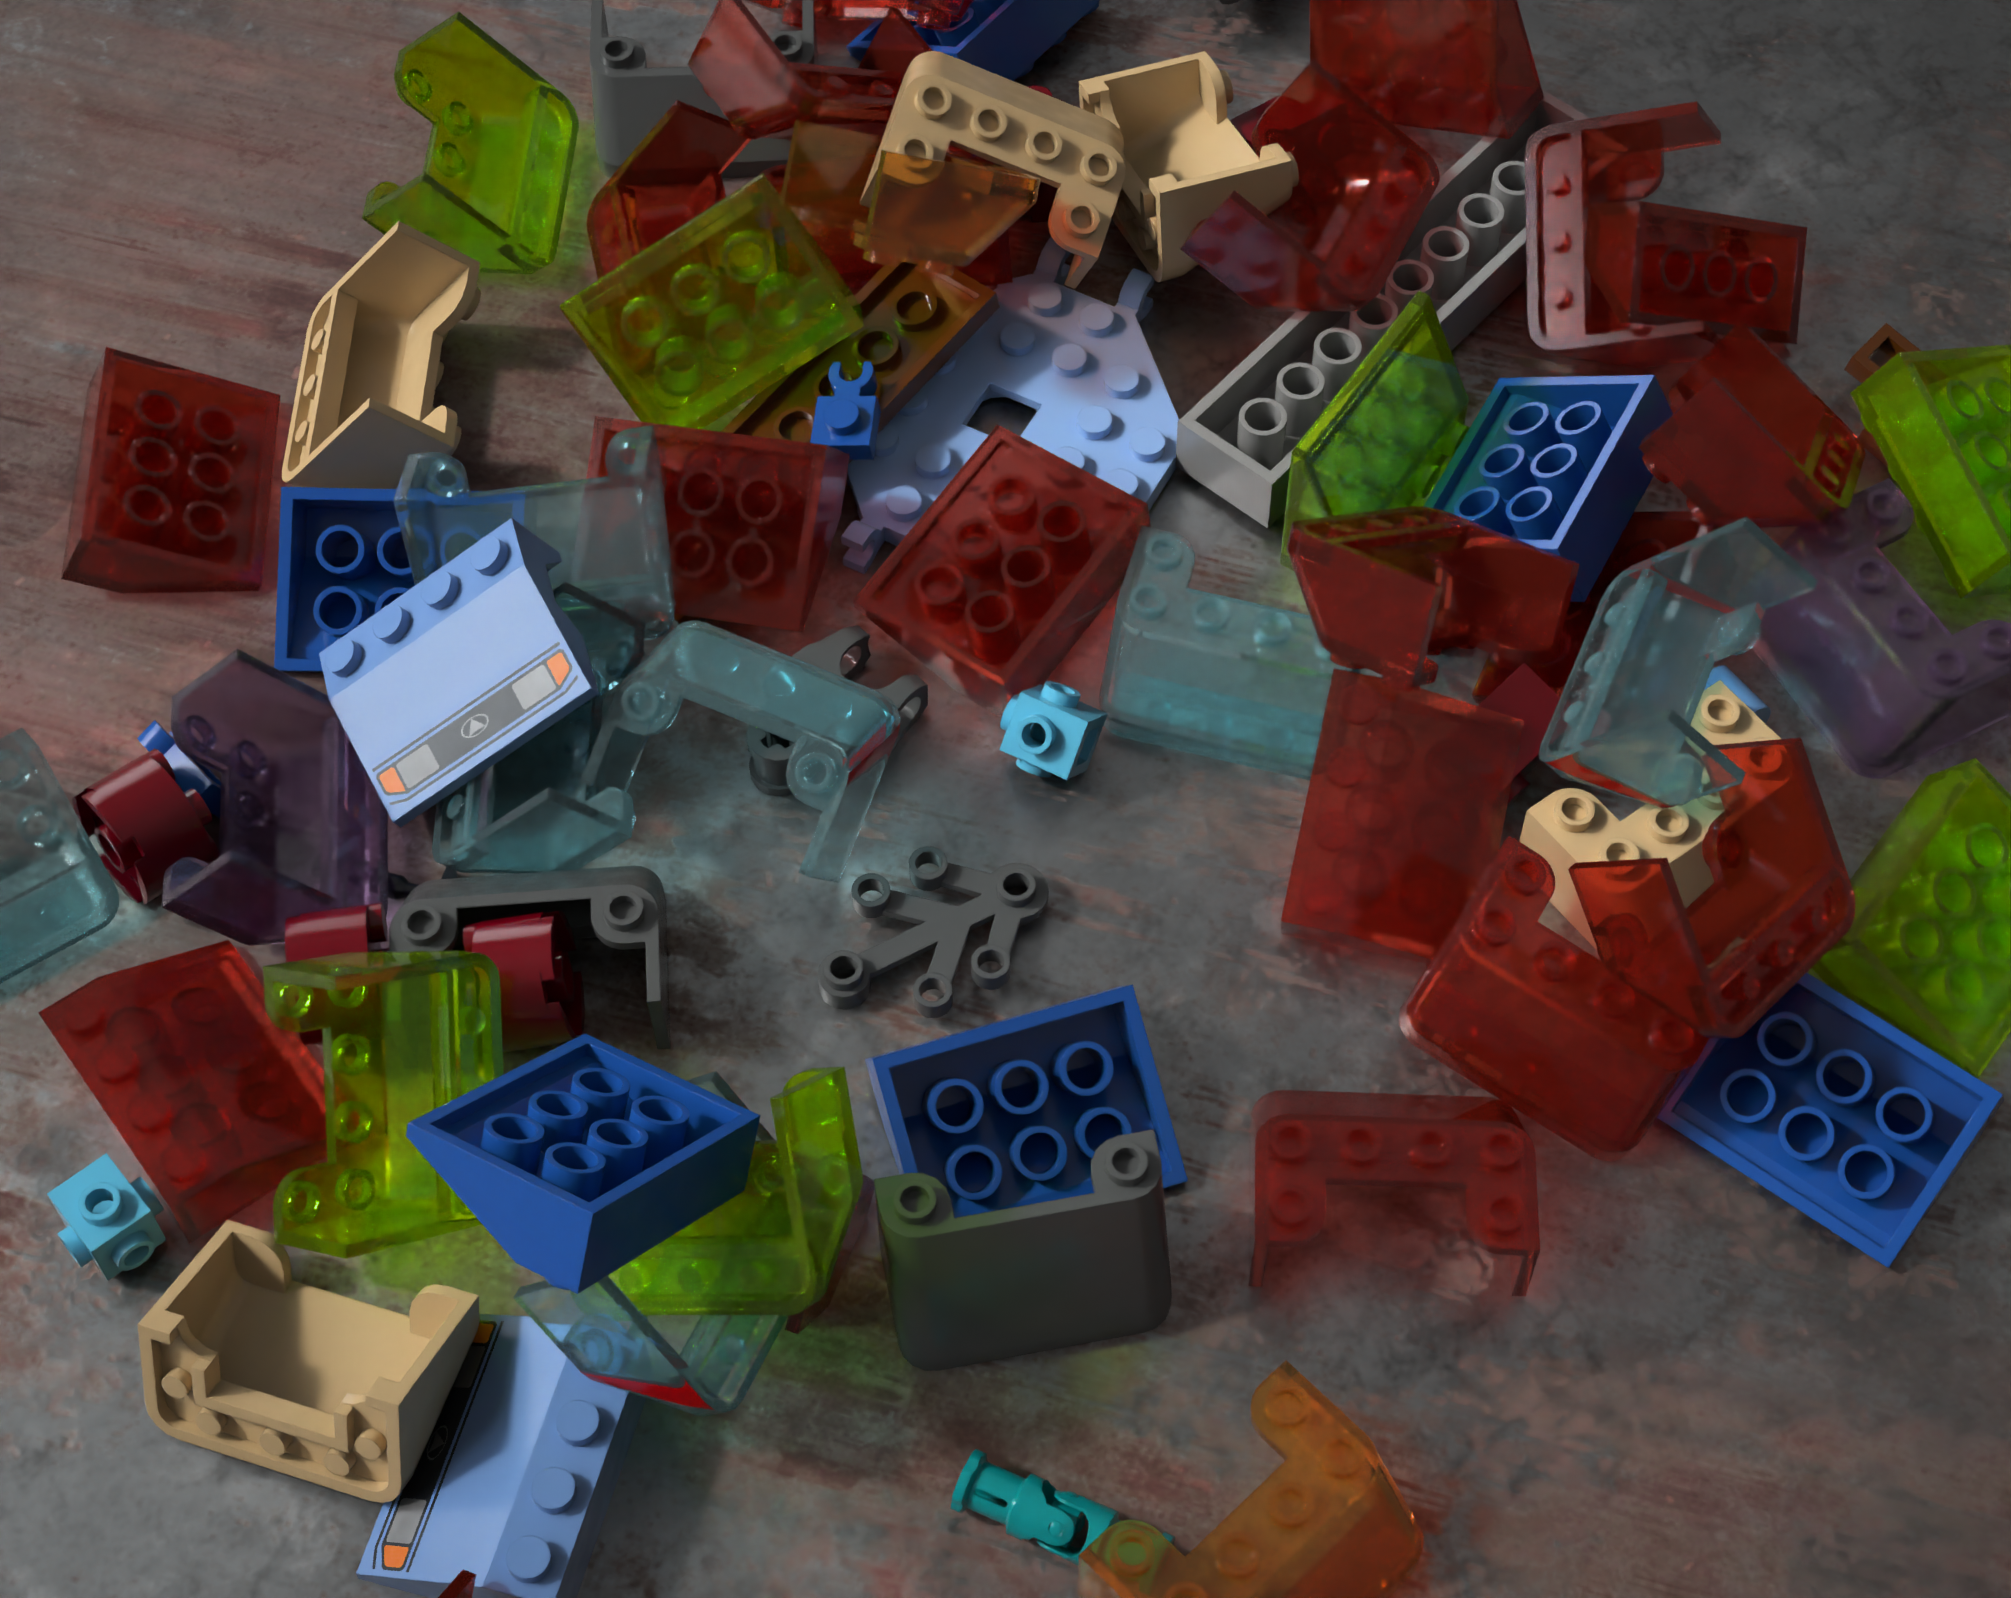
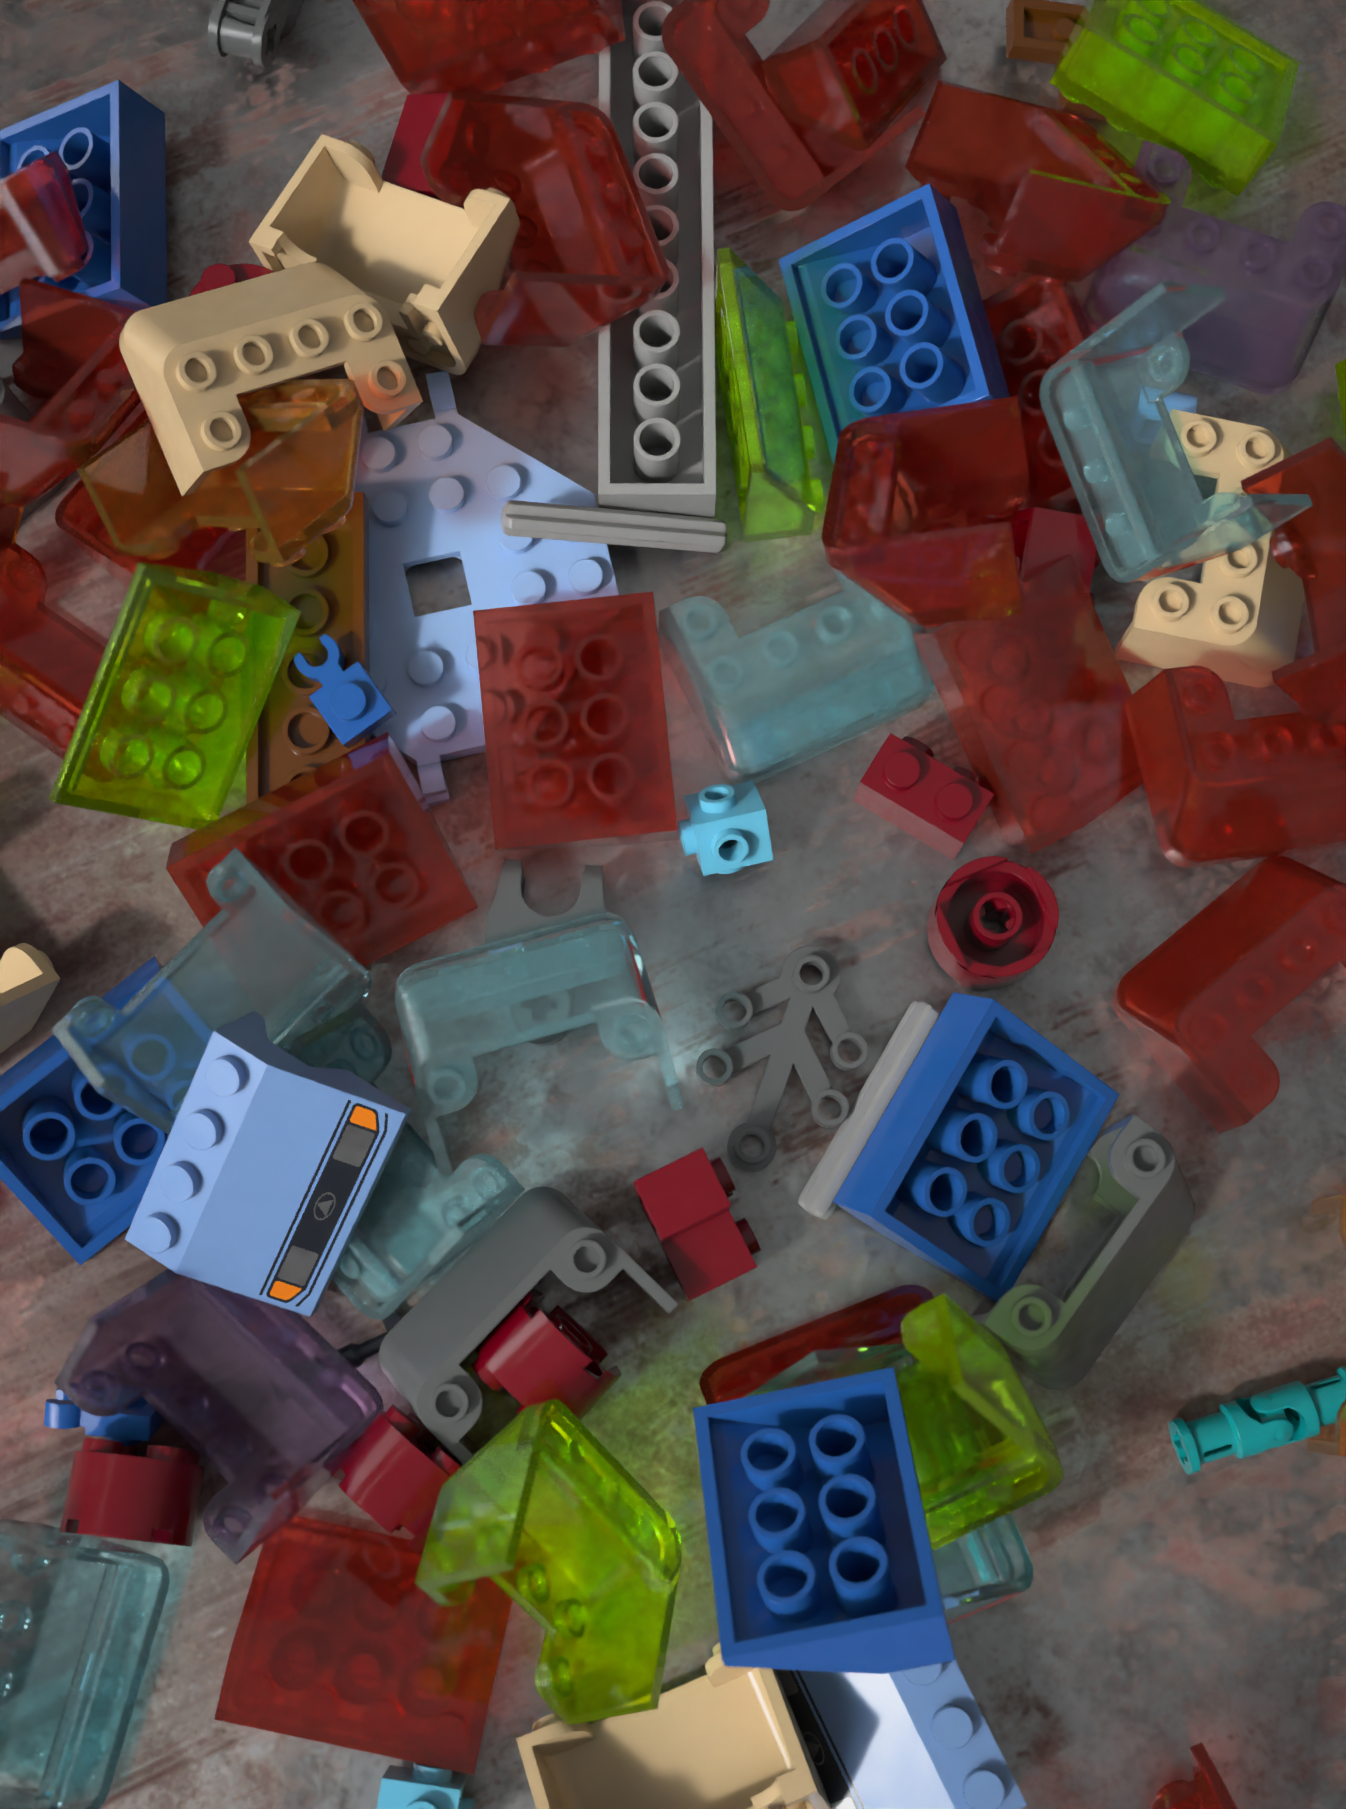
camera: 45 degrees left, 20 degrees up
none -> light grey axle [501,500,727,553]
none -> dark red brick [633,1147,761,1302]
none -> light grey axle [798,1000,940,1220]
none -> dark red brick [853,733,994,860]
none -> dark red brick [927,856,1059,989]

